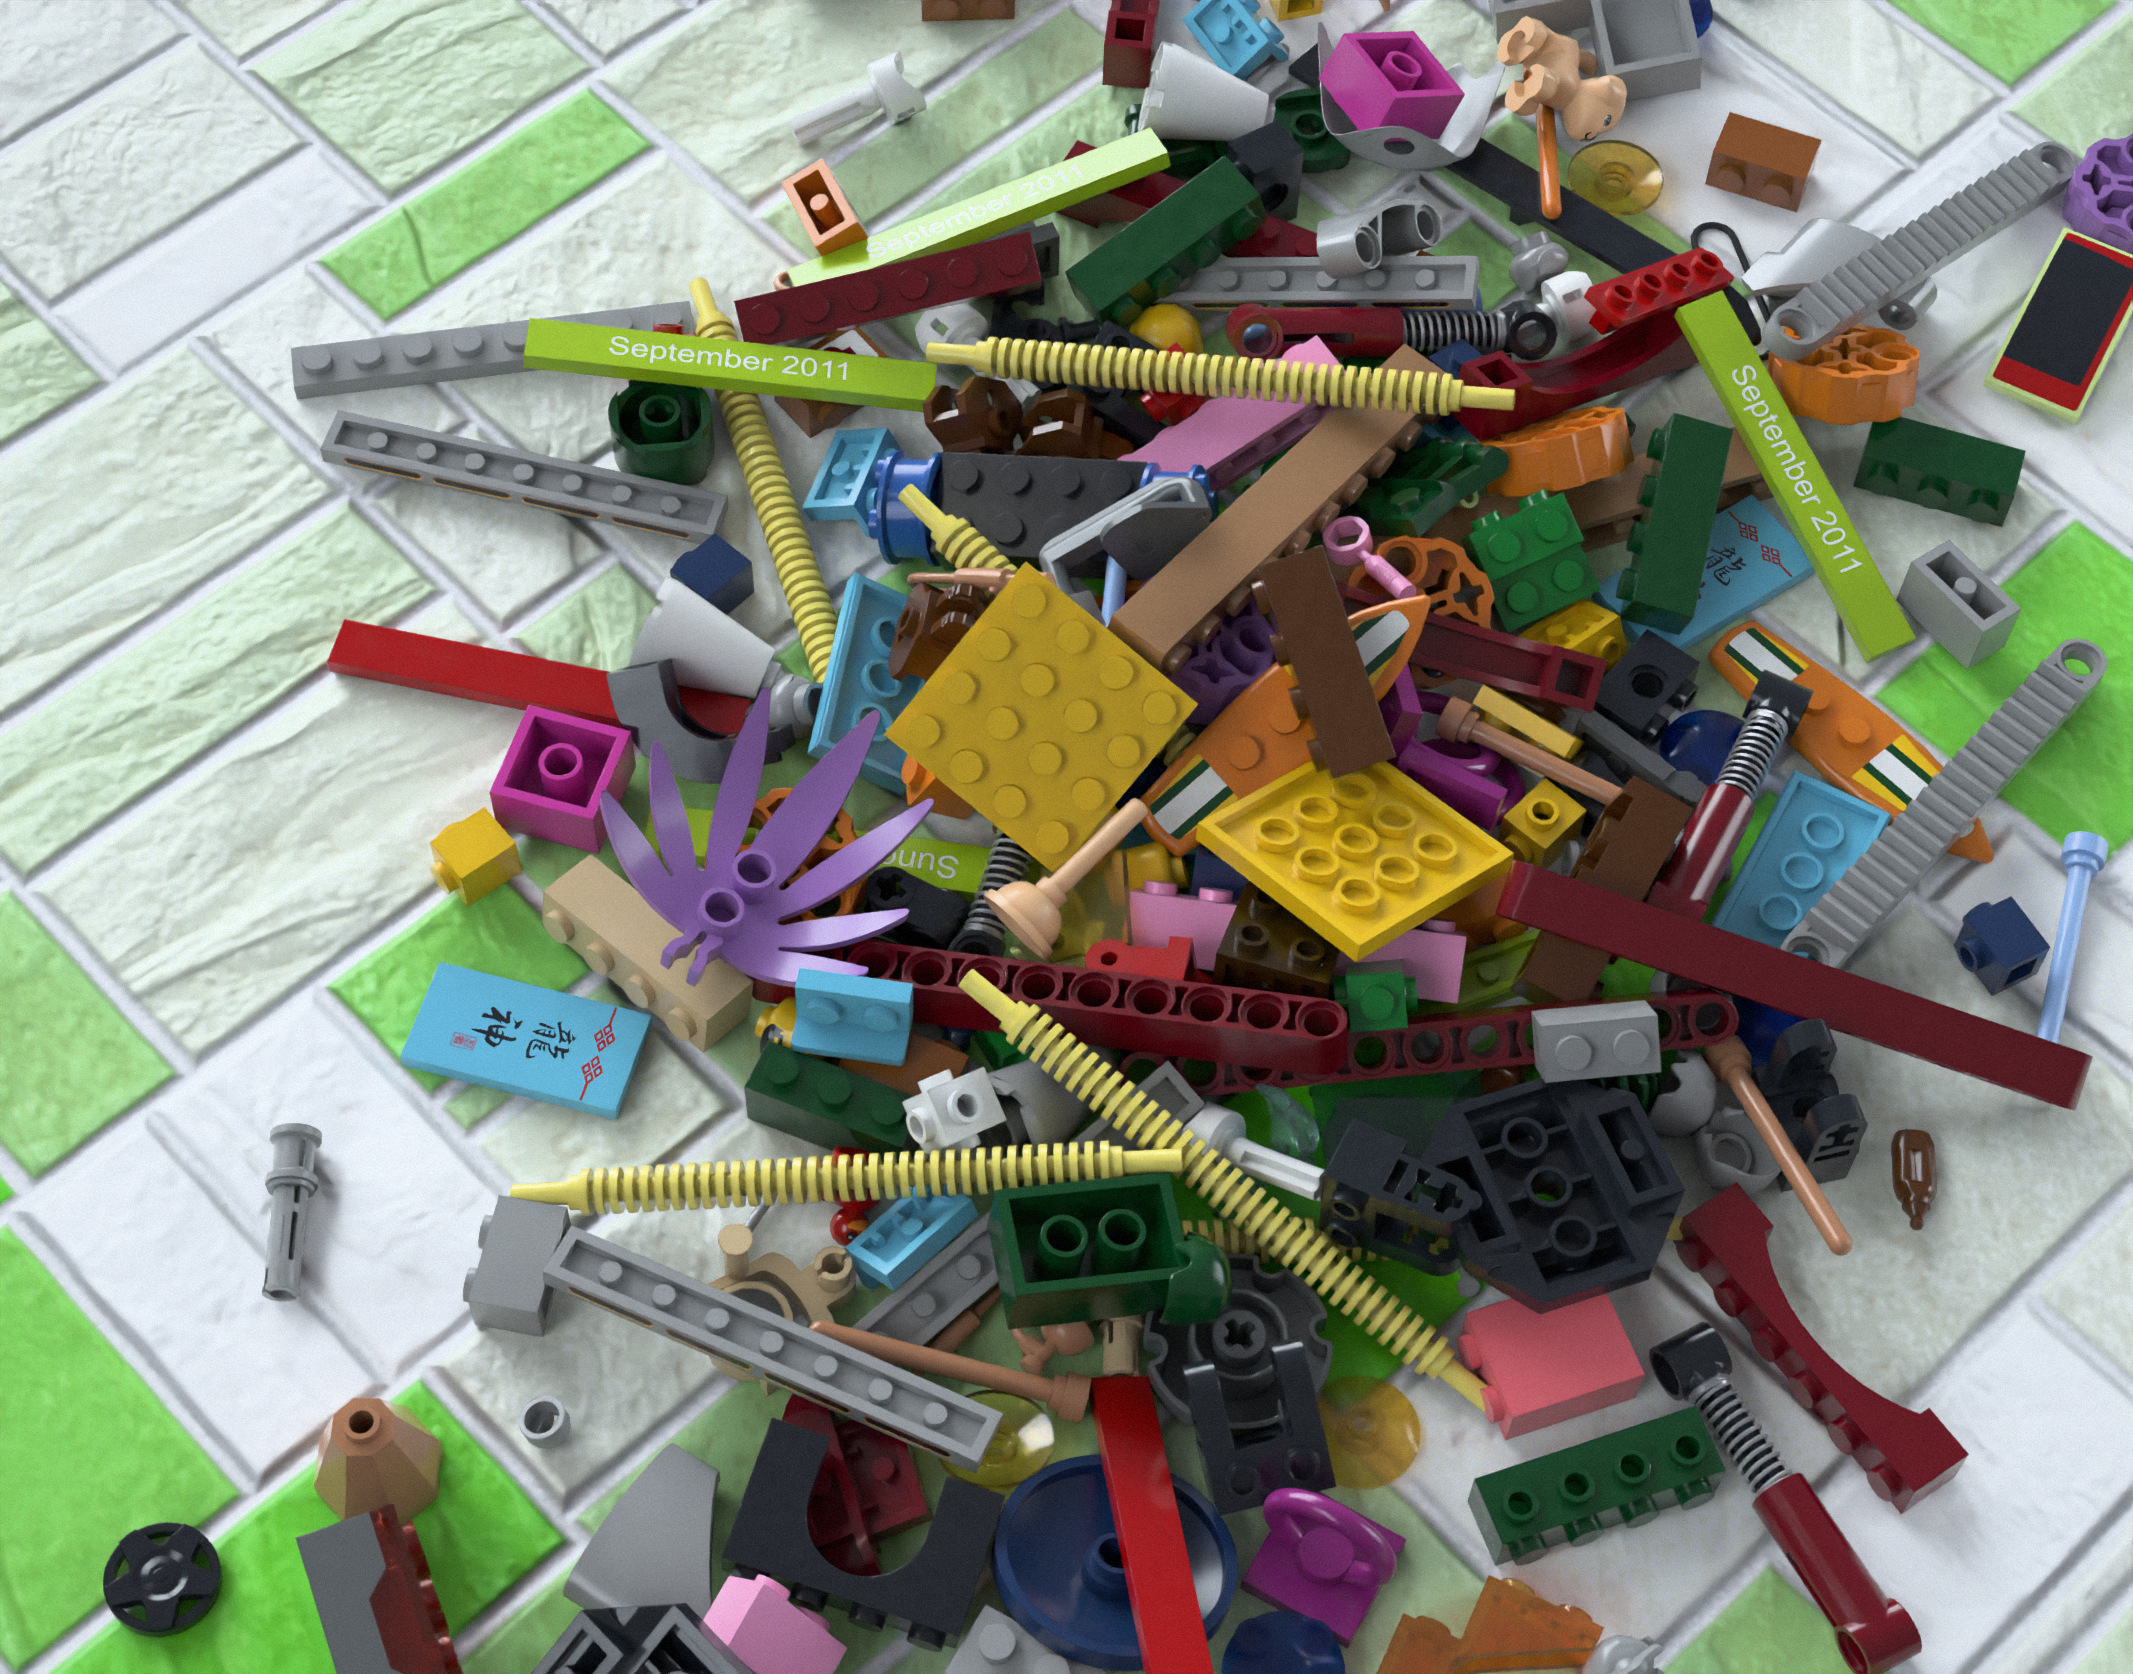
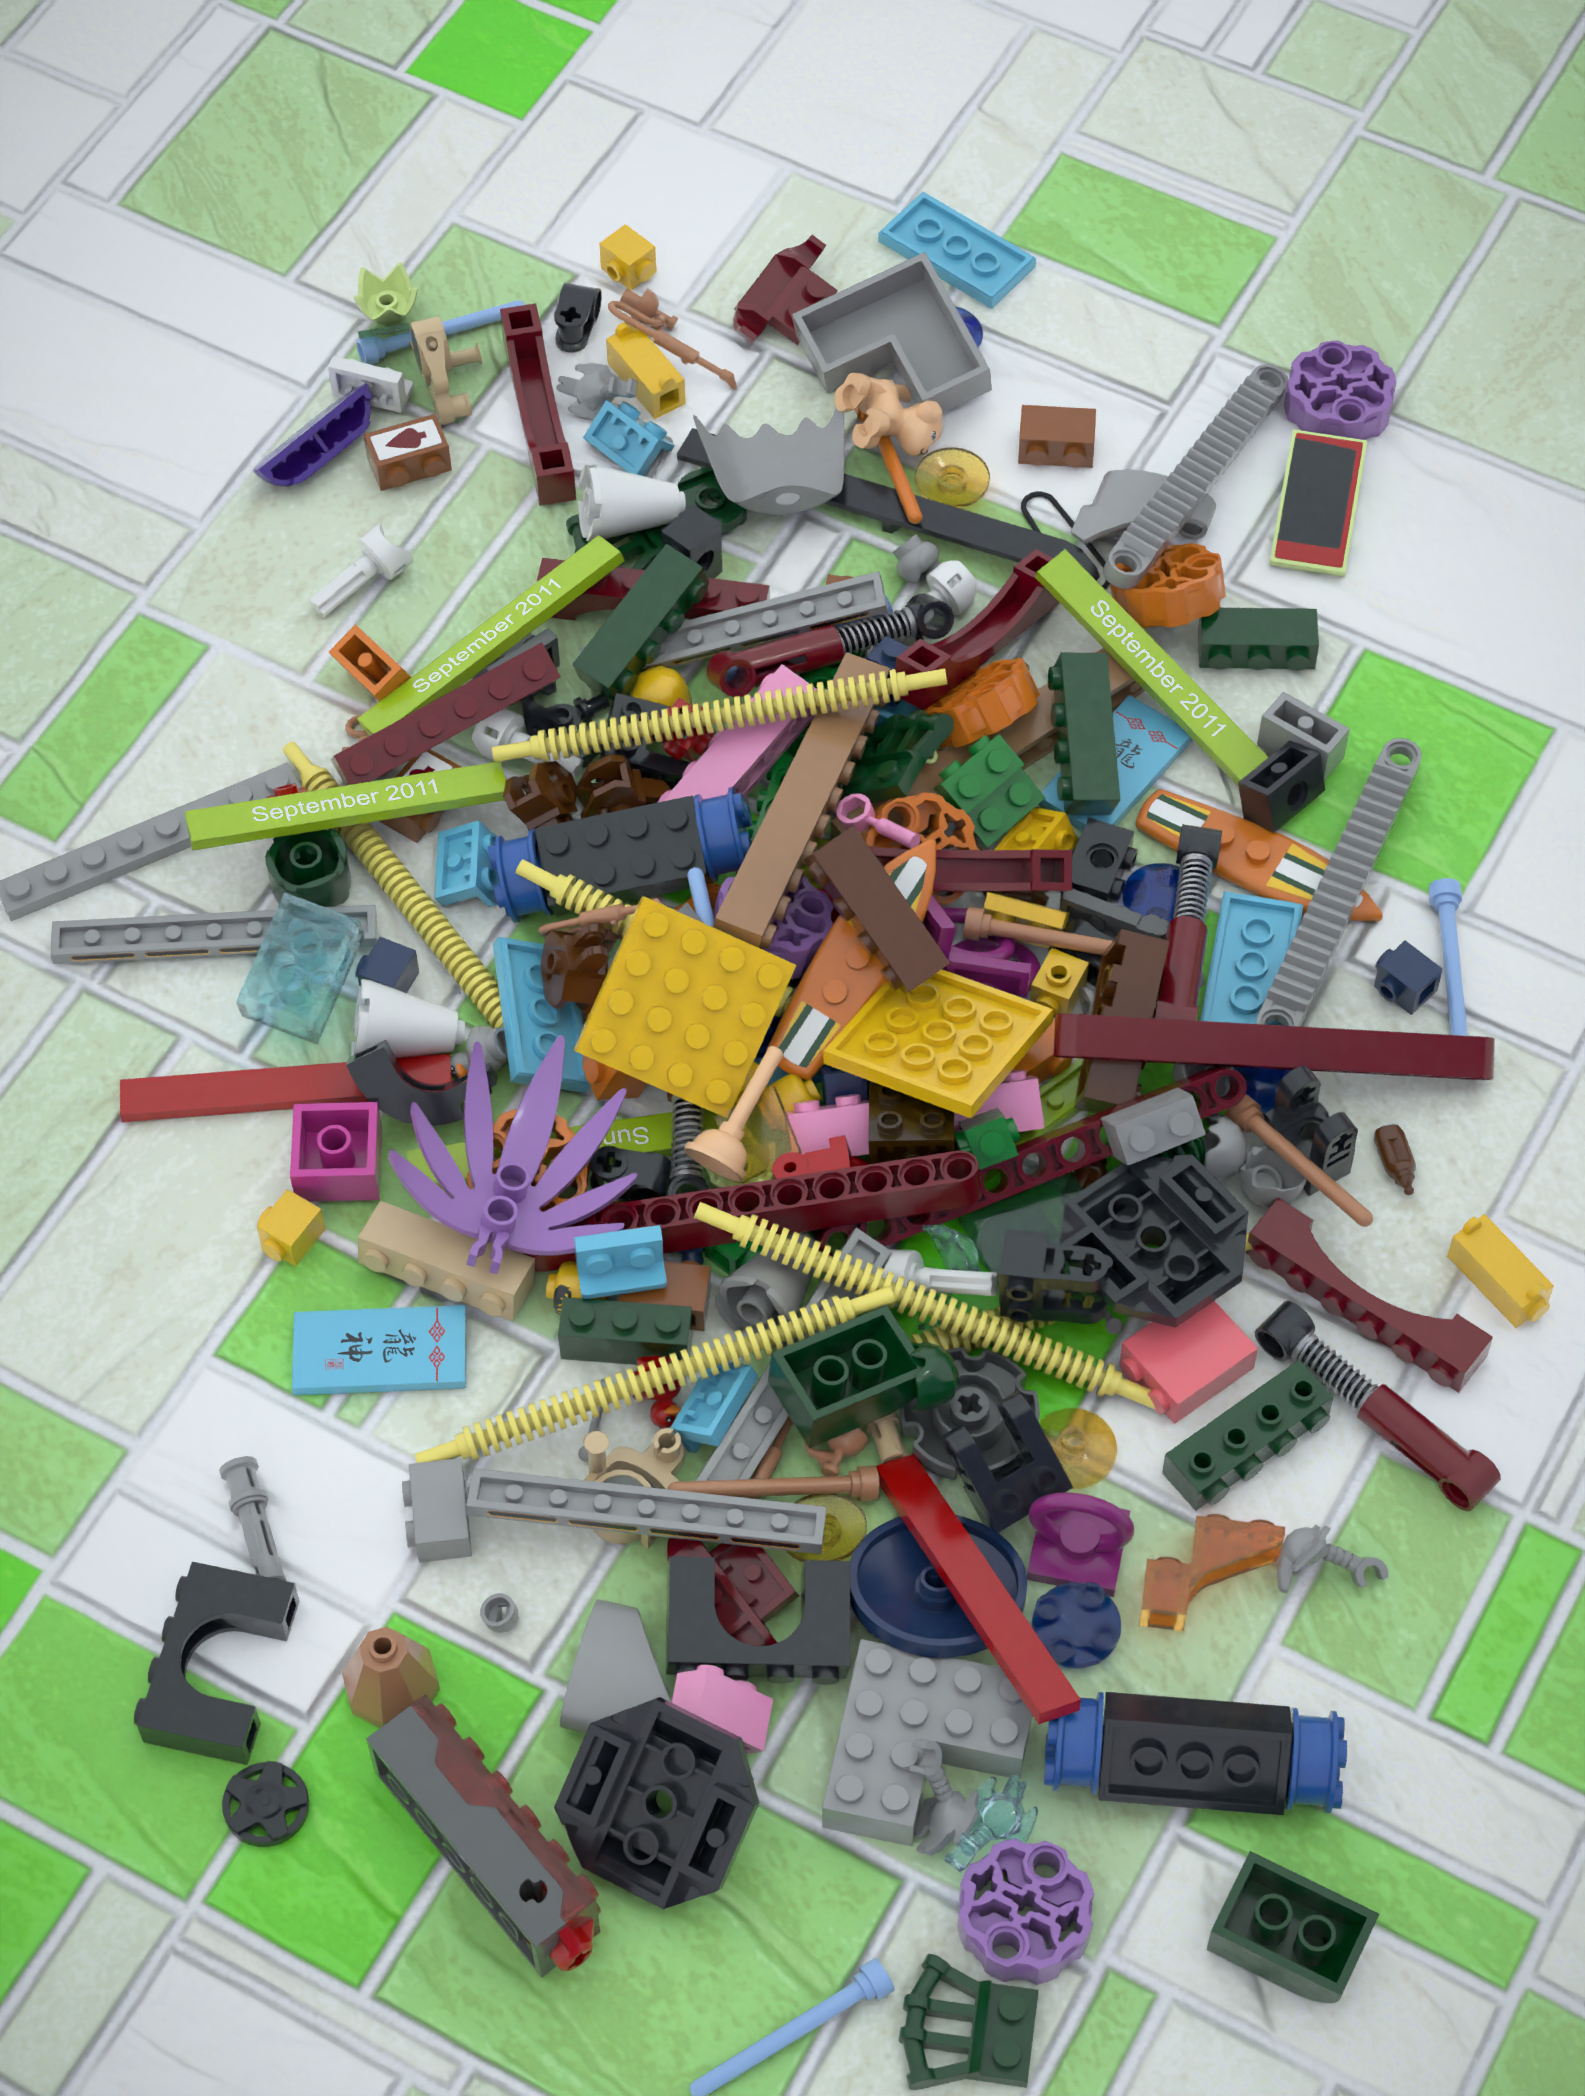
camera: 15 degrees left, 0 degrees up
white brick [902,1067,1007,1155] -> none
dark grey piece [1039,477,1213,595] -> none
light grey panel [1317,198,1442,279] -> none
dark pink brick [1318,31,1465,142] -> none
red bracket [1584,247,1734,335] -> none
none -> black arch [134,1561,300,1765]
none -> clear light blue brick [236,893,365,1045]
none -> black brick [1238,741,1325,833]
none -> yellow brick [1447,1214,1554,1328]

